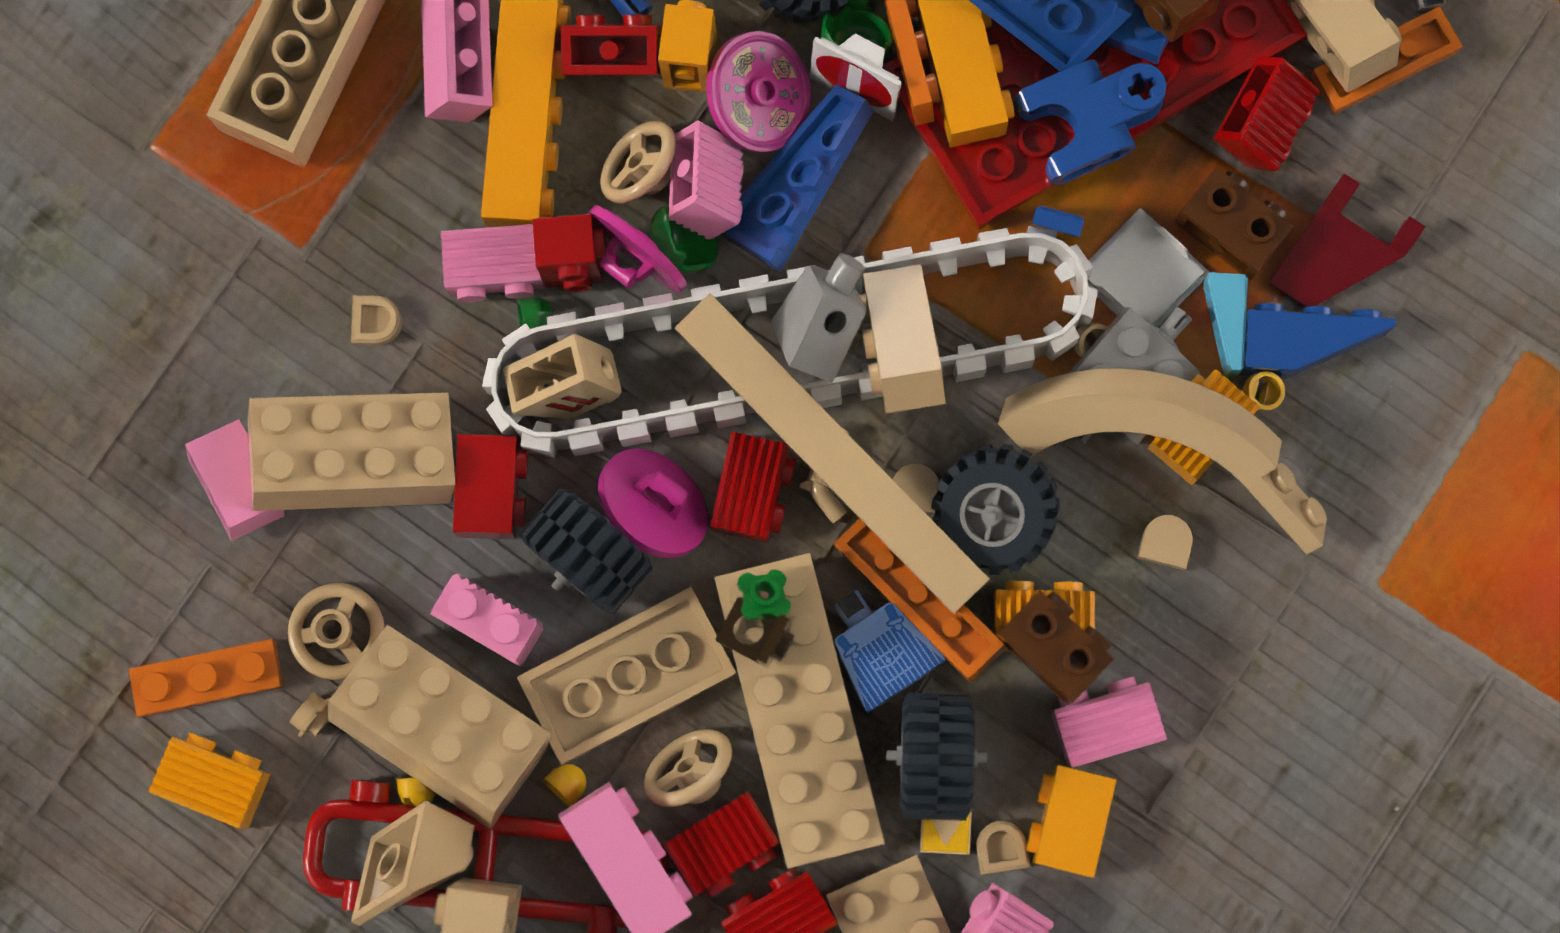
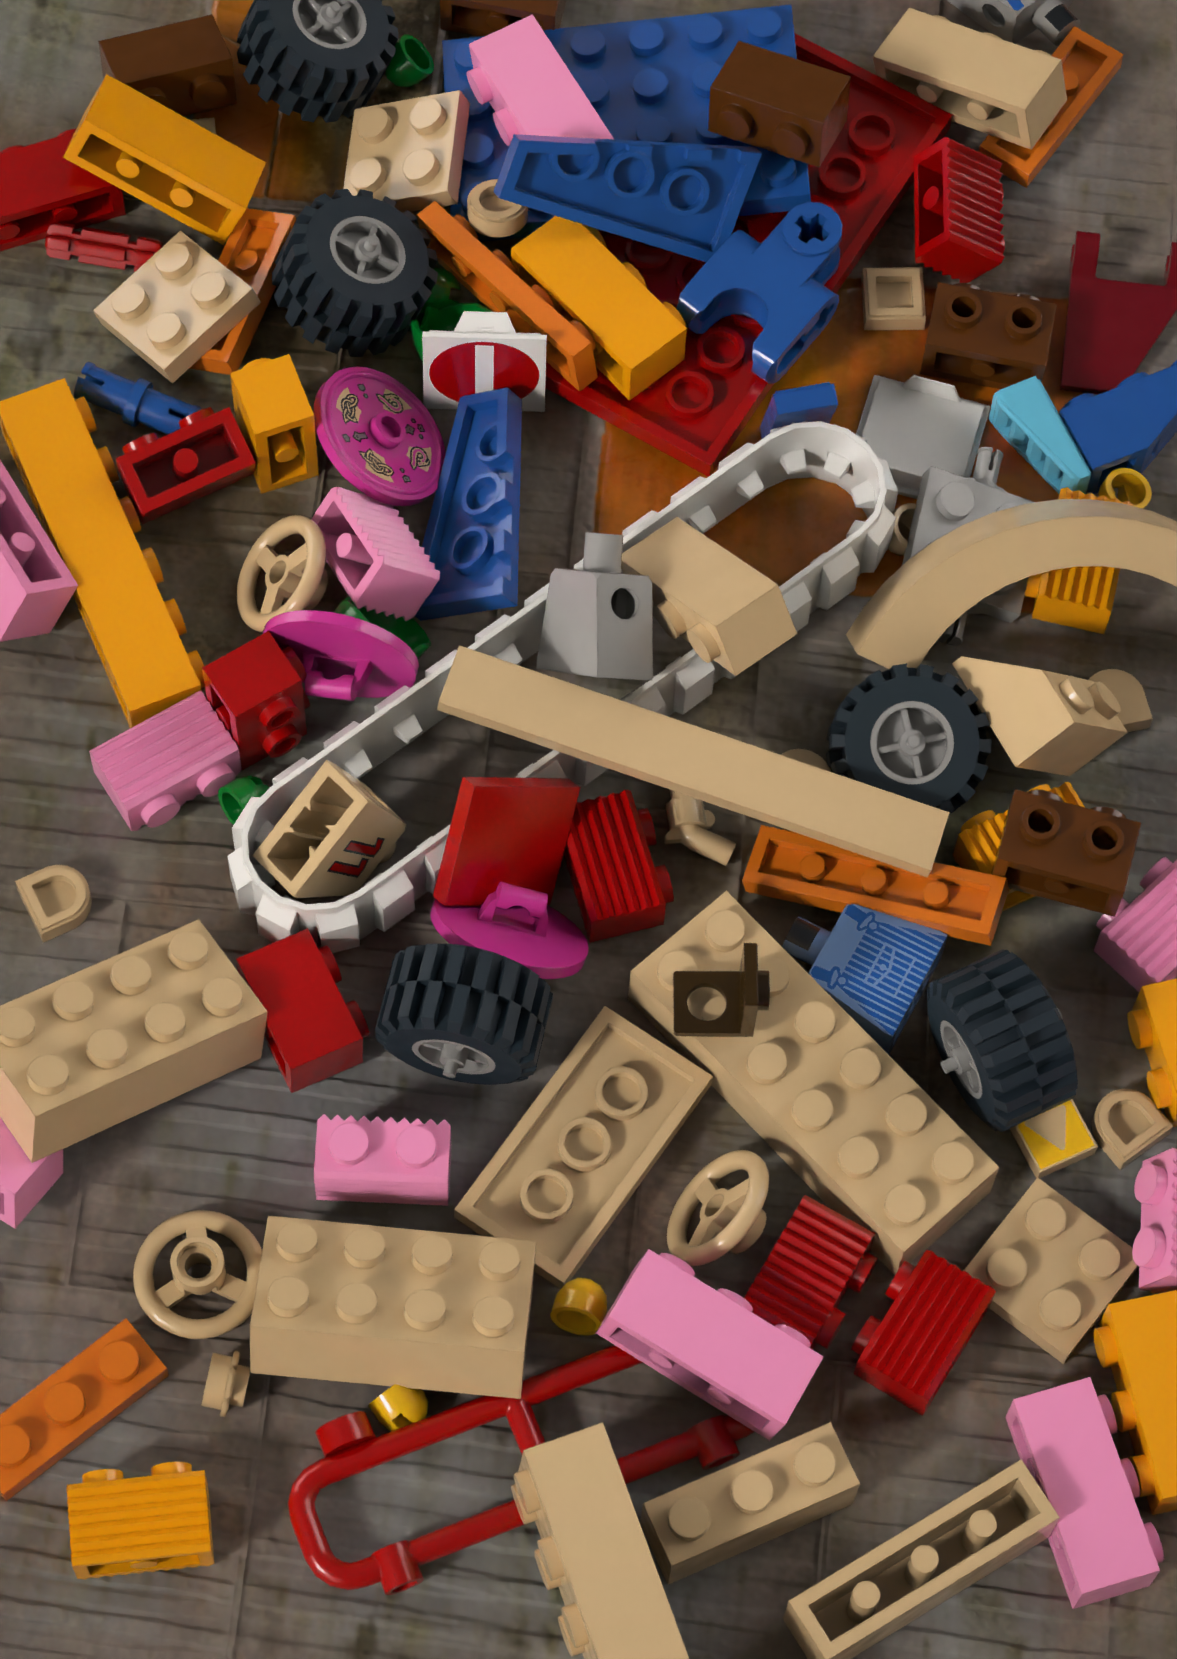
camera: 40 degrees left, 15 degrees down
tan slope [351,801,475,926] -> none
green plate [737,569,791,621] -> none
none -> red tile [433,777,581,906]
none -> tan tile [861,267,926,330]
none -> tan slope [952,656,1128,776]

